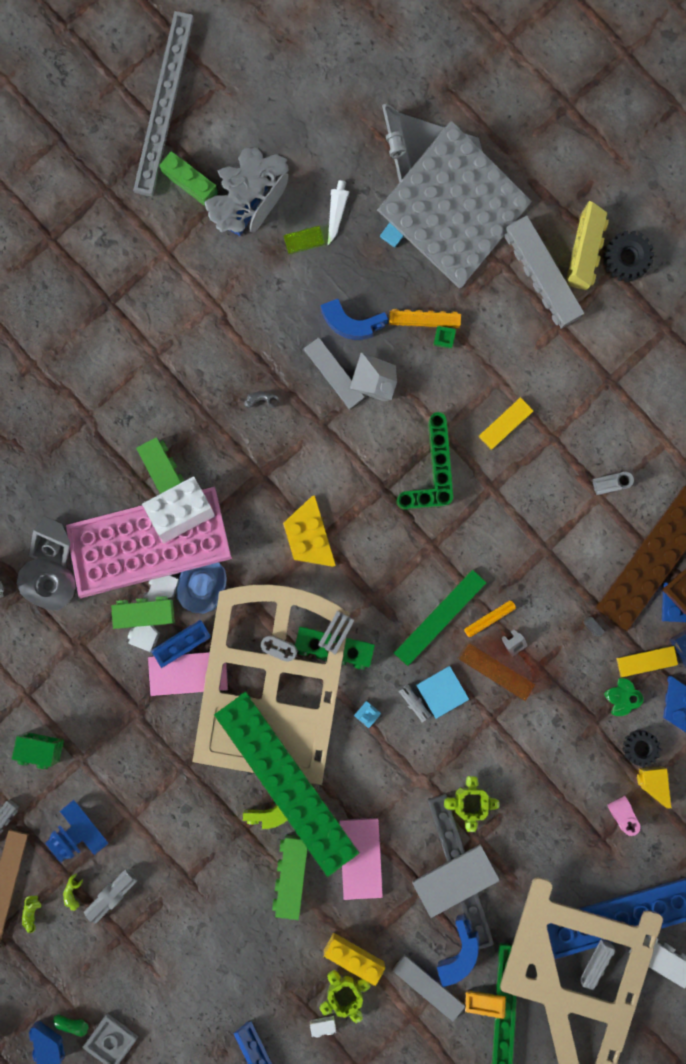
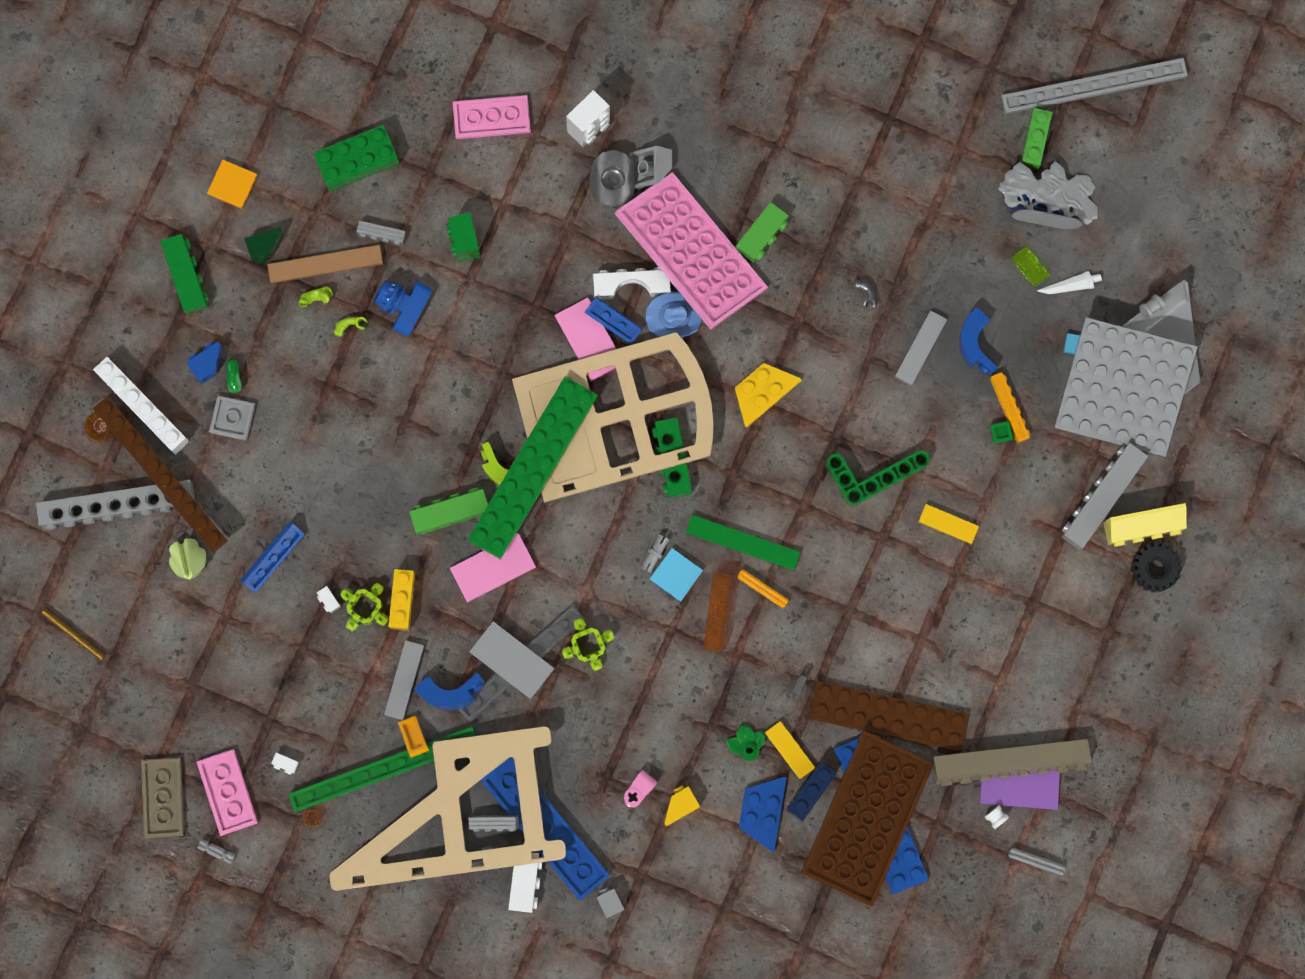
camera: 65 degrees right, 5 degrees down
light grey piece [83,868,138,924] -> none
bright green brick [111,596,175,629] -> none
white brick [142,476,215,543] -> none
light grey beam [261,635,297,662] -> none
light grey tile [318,610,354,655] -> none
light grey slope [350,353,397,401] -> none
medium azure tile [354,701,381,728] -> none
light grey tile [502,630,528,657] -> none
light grey piece [593,472,634,495] -> none
black tyre [622,730,661,767] -> none

